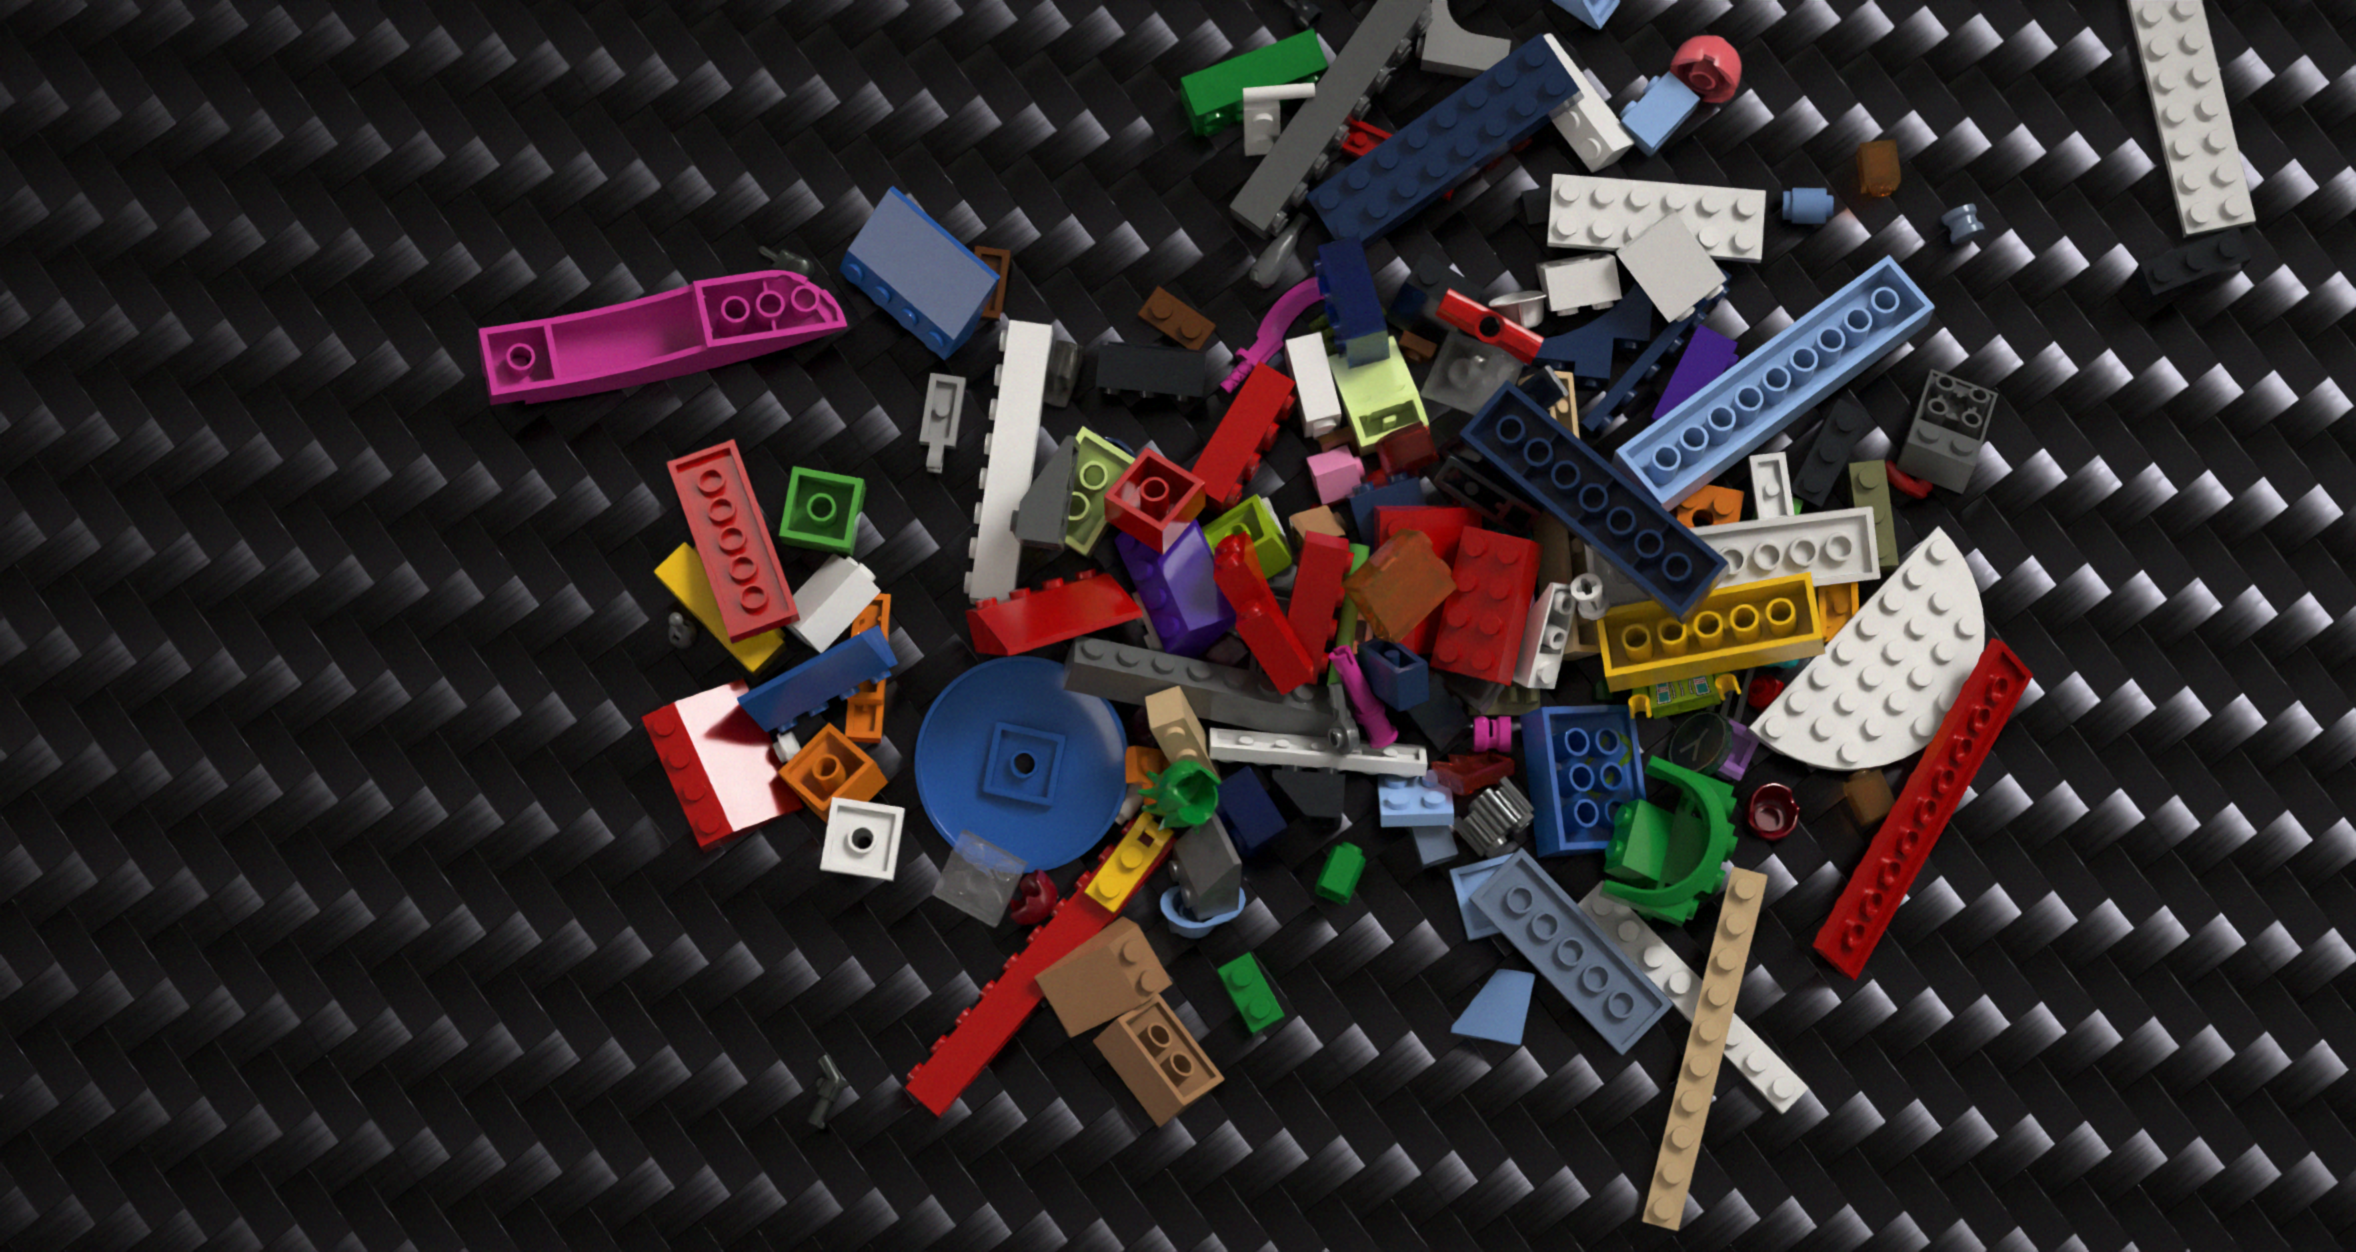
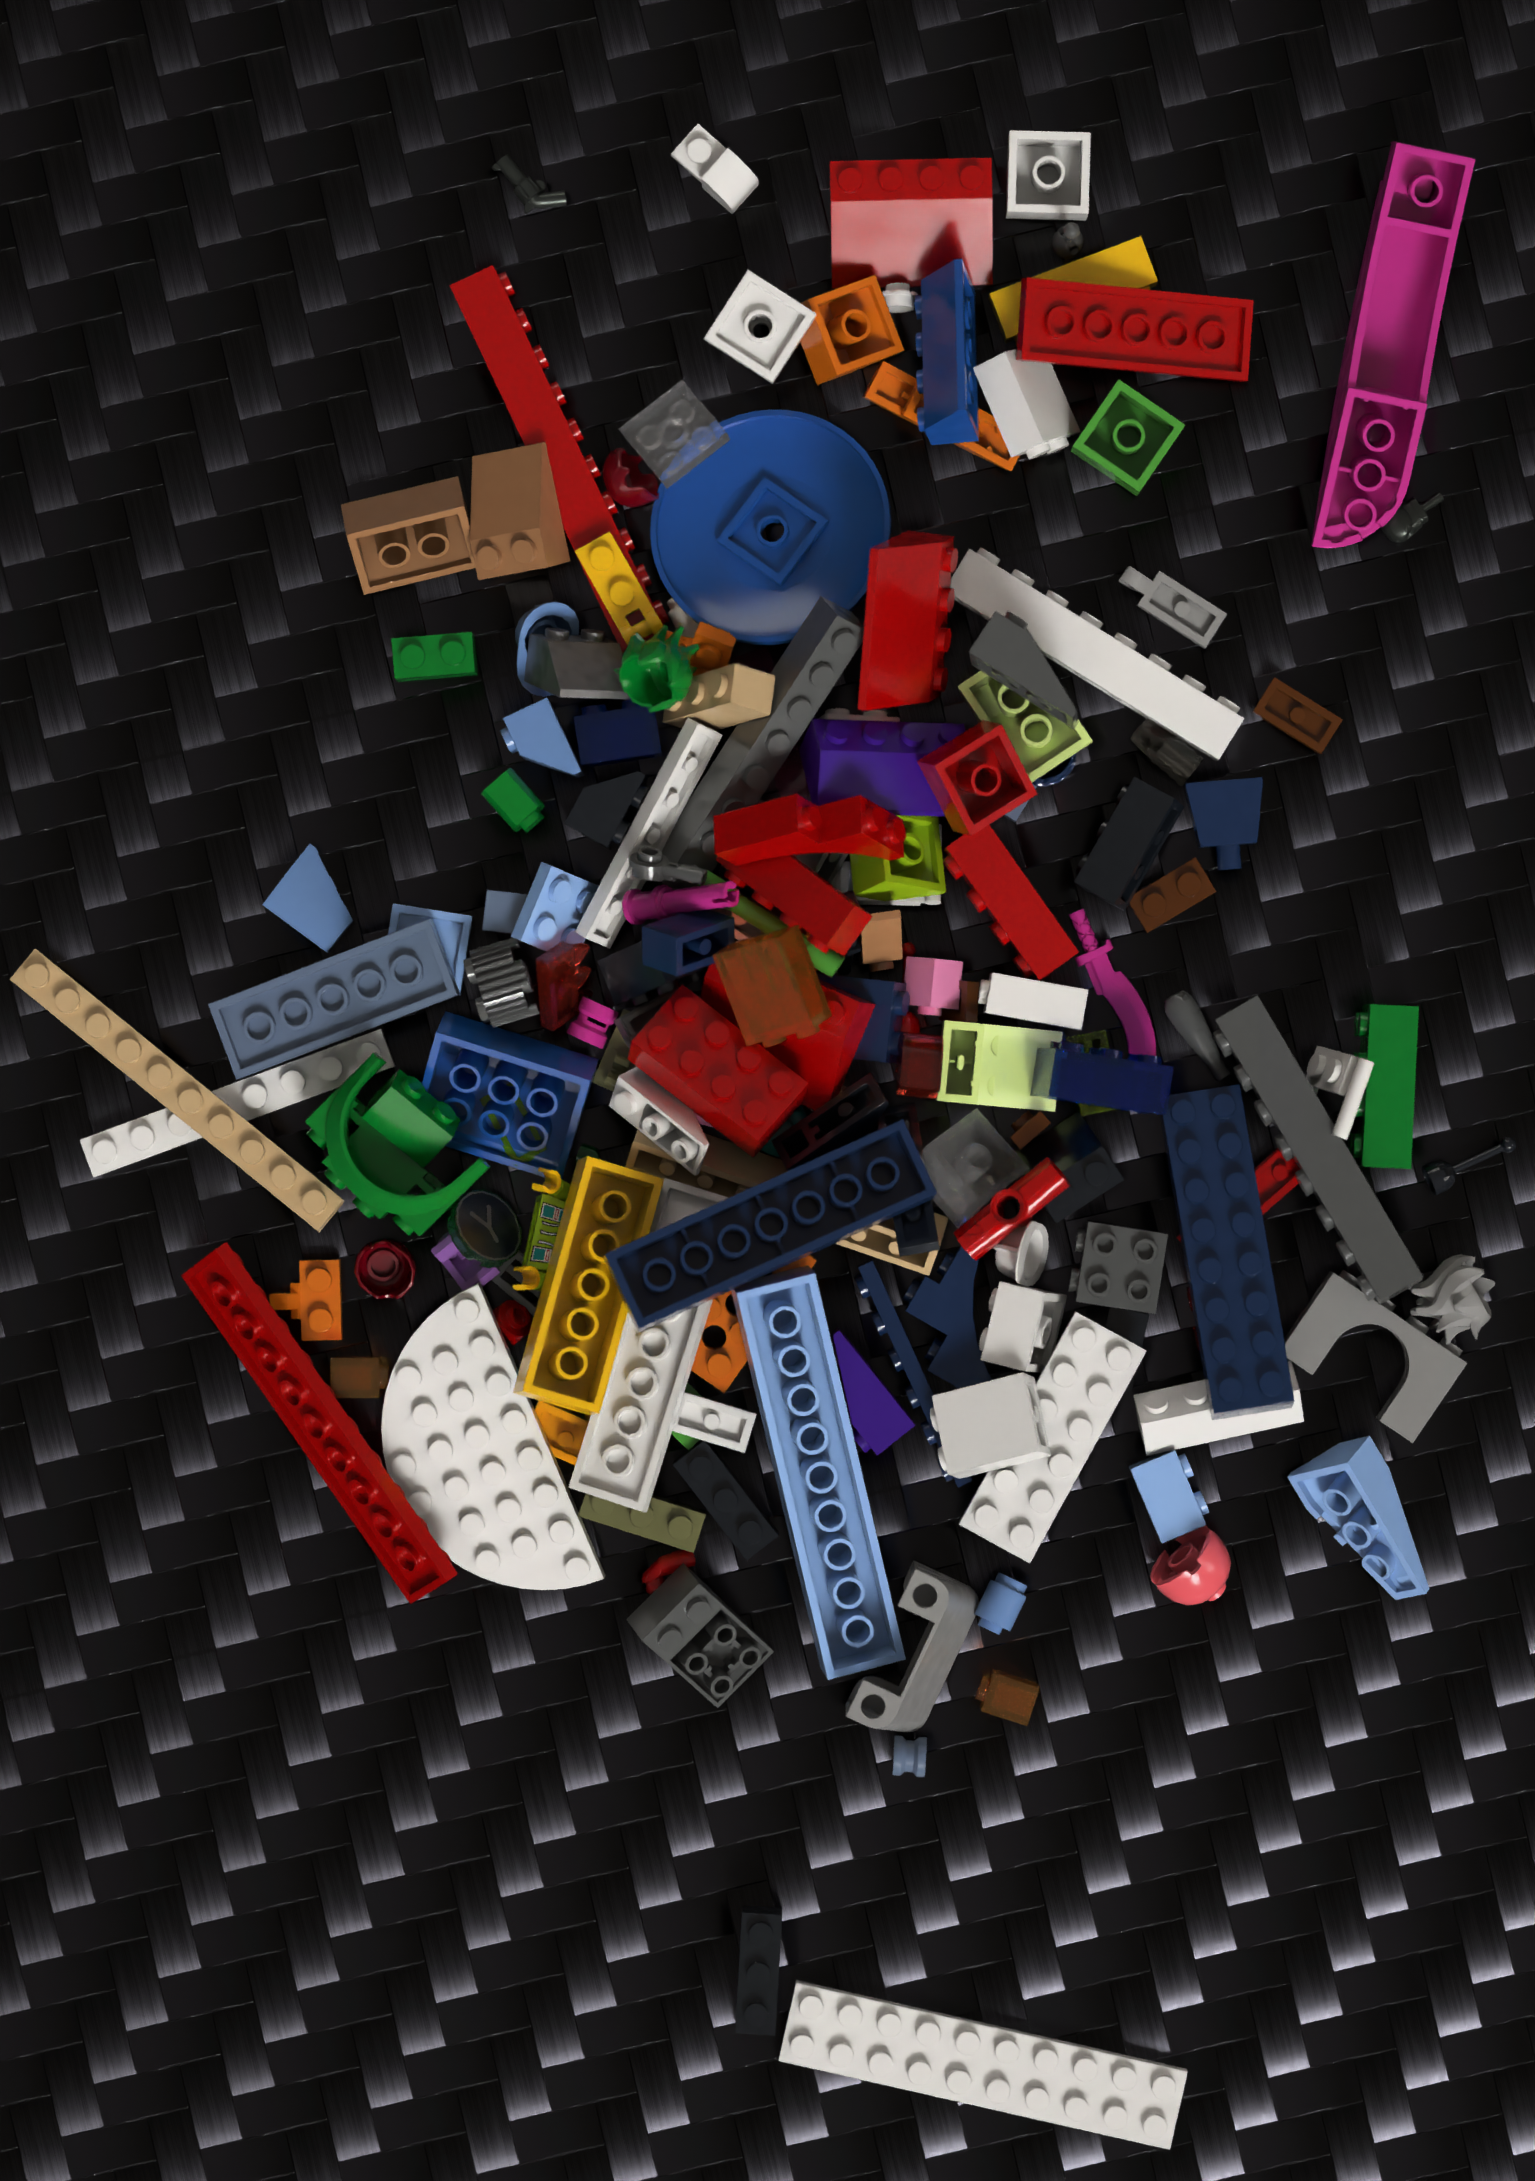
camera: 115 degrees right, 10 degrees up
blue slope [839,186,1000,360] -> none
white bush [1570,573,1611,620] -> none
none -> orange hinge [269,1259,343,1341]
none -> medium blue slope [500,698,584,778]
none -> white brick [671,124,759,214]
none -> light grey windscreen [845,1560,979,1732]
none -> white brick [1006,130,1091,221]
none -> dark grey brick [1068,1221,1168,1314]
none -> dark blue torso [1183,777,1263,870]

